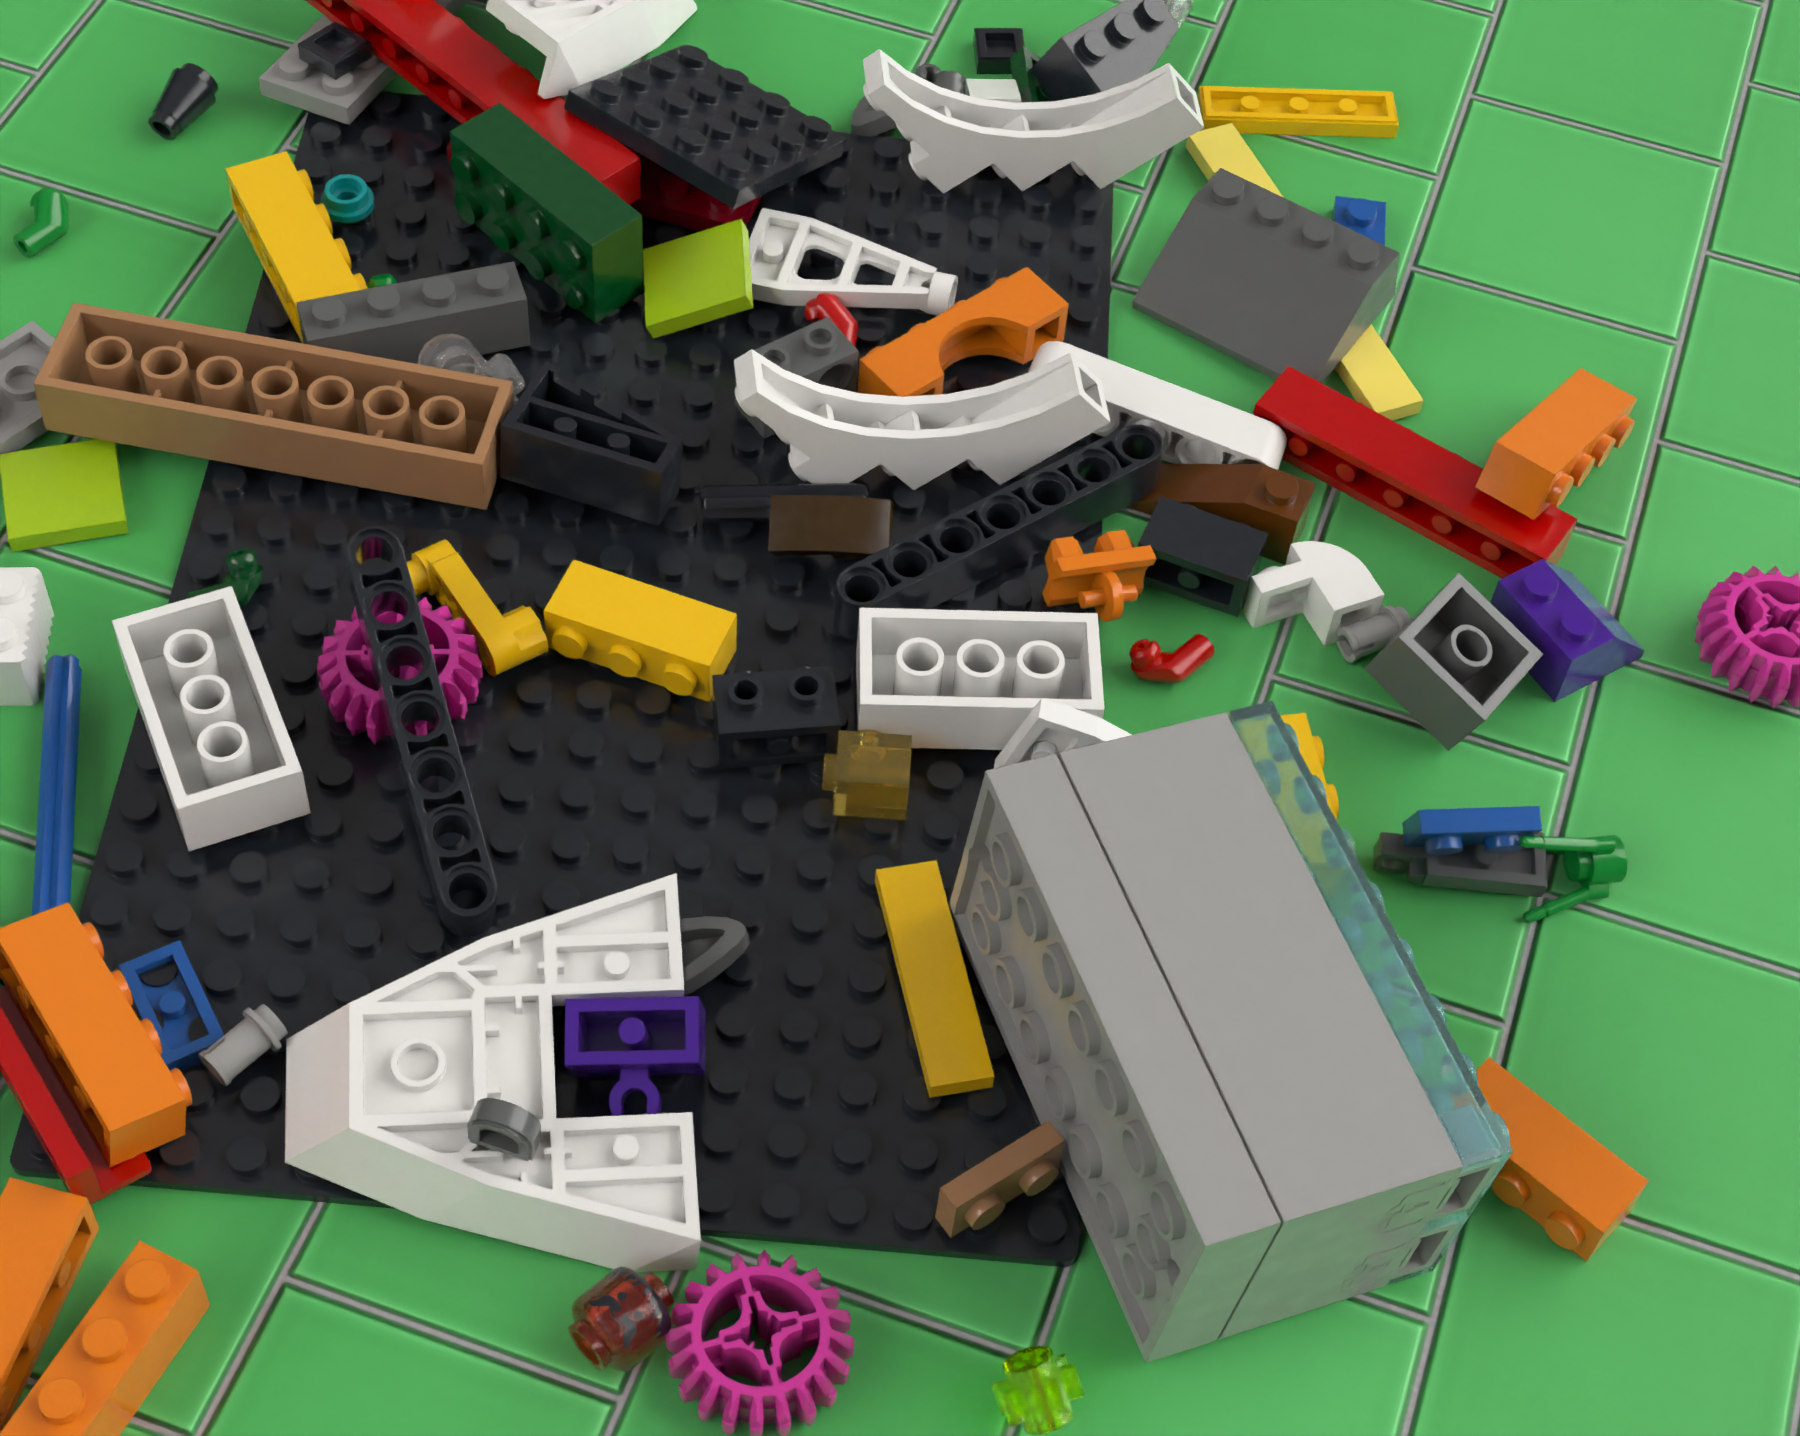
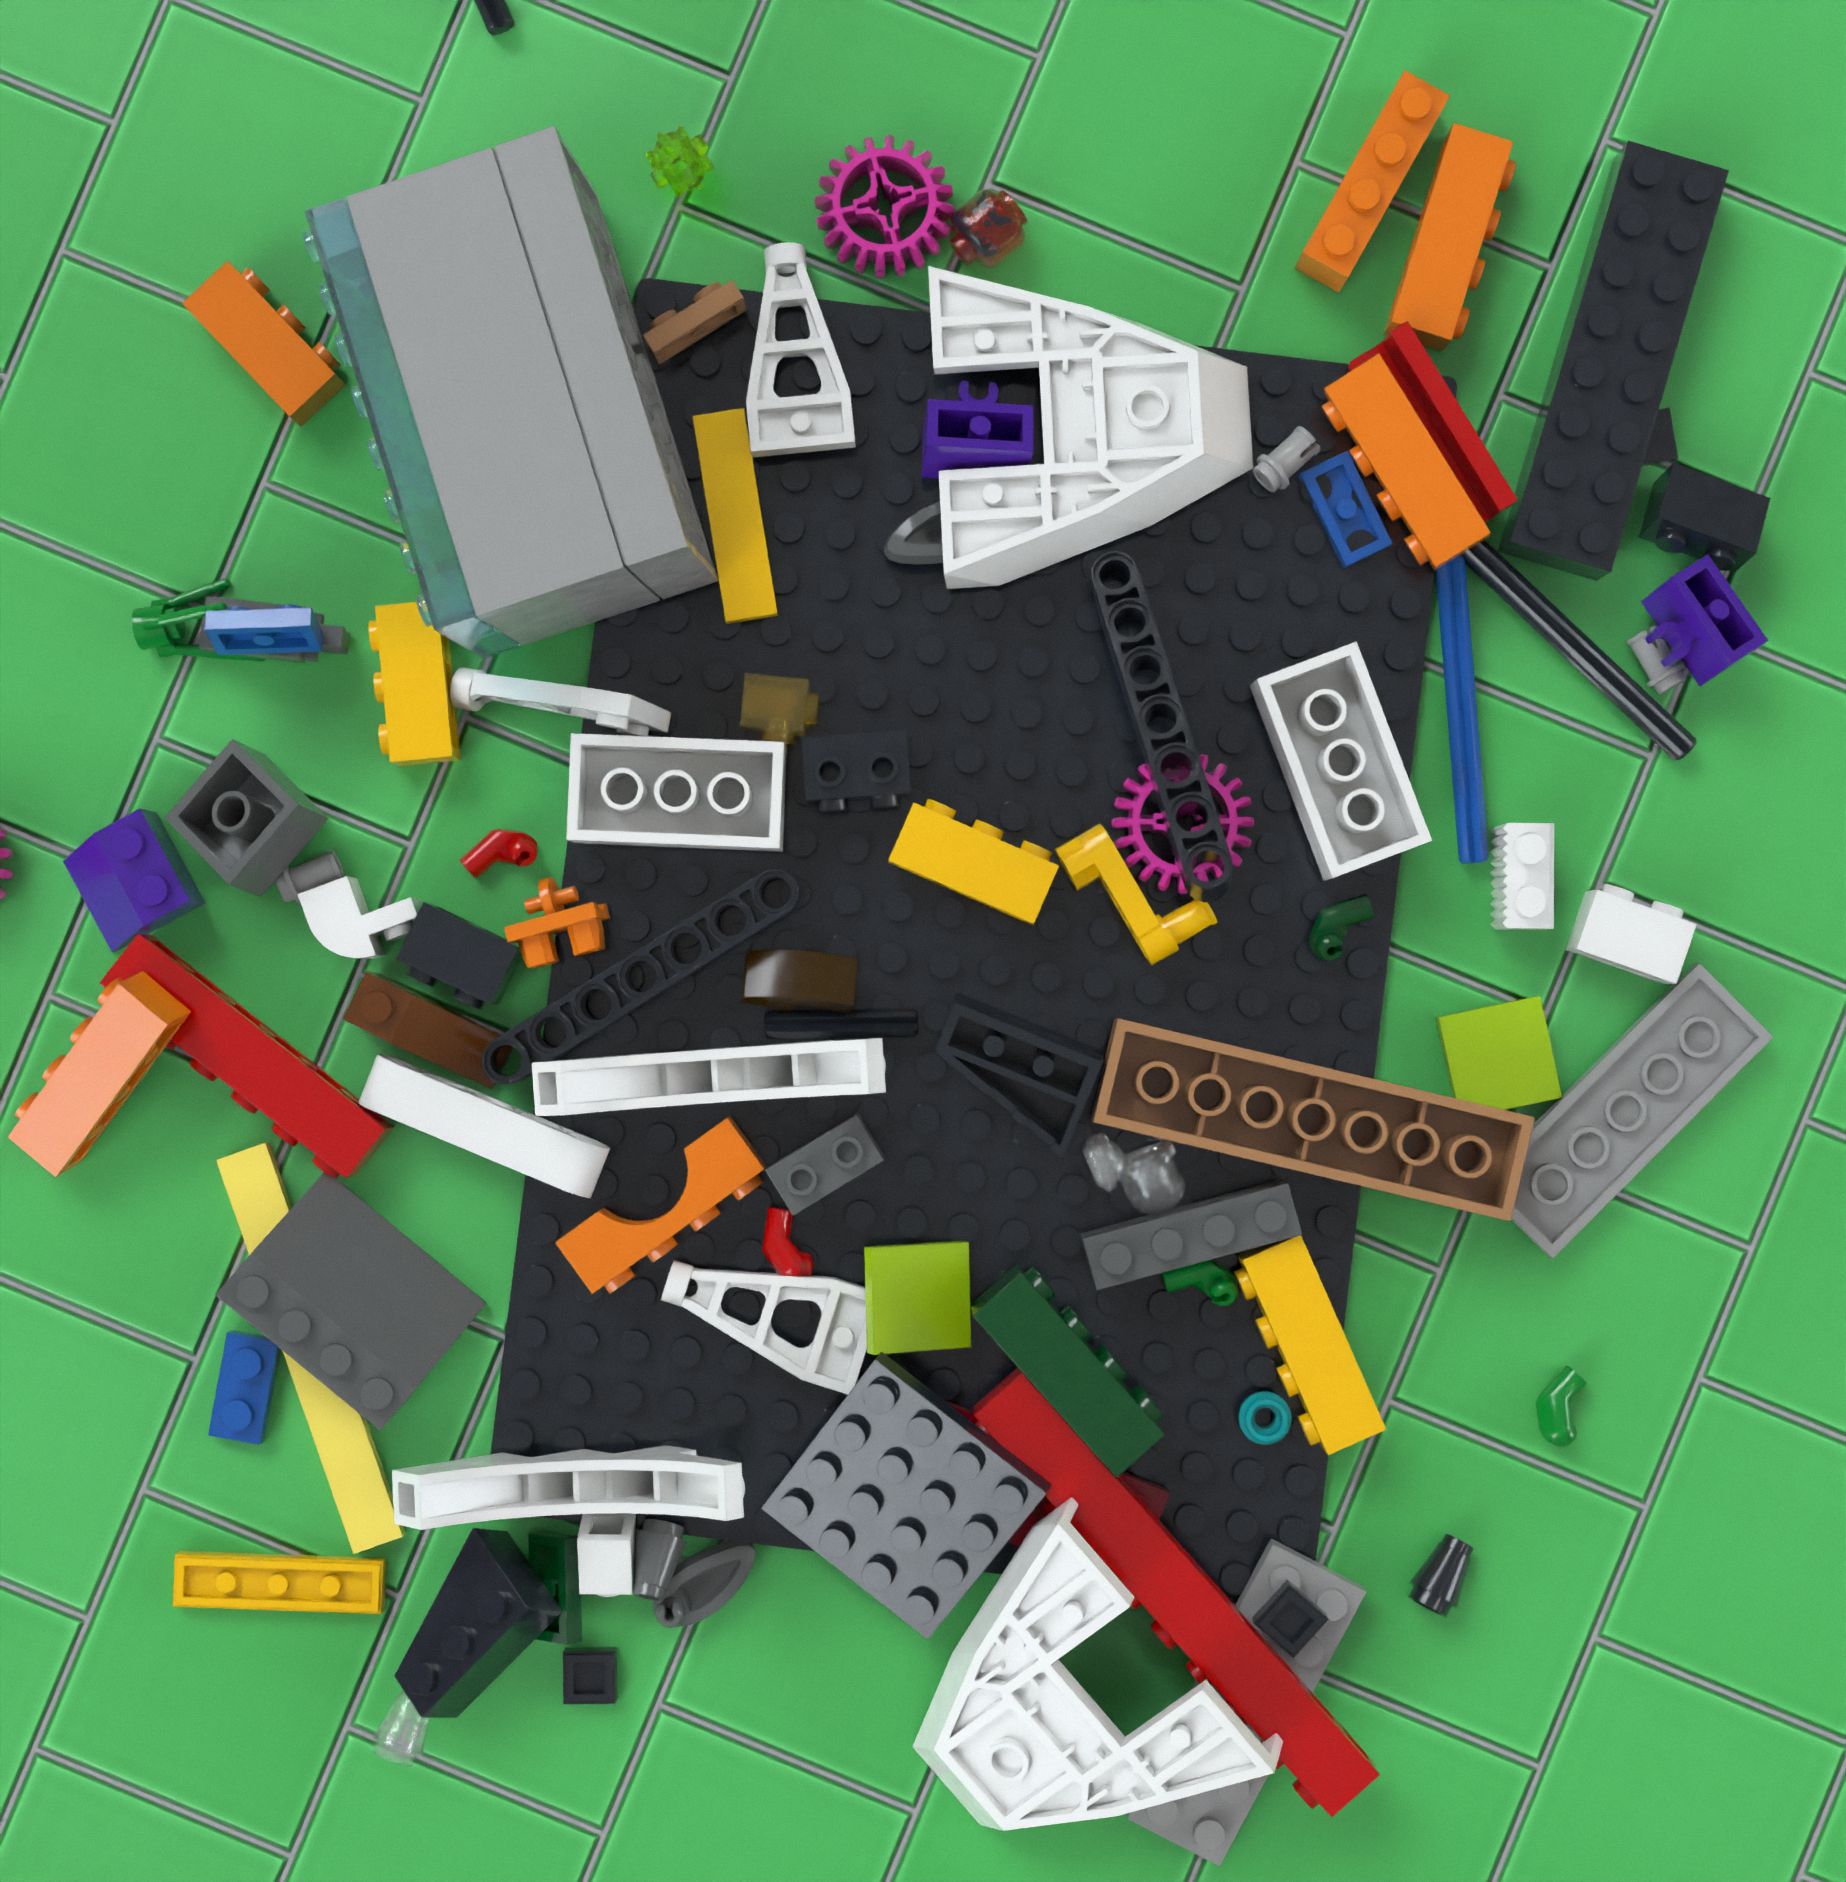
camera: 170 degrees left, 35 degrees up
dark grey tile [467,1098,541,1161] -> none
none -> white plate [746,242,856,458]

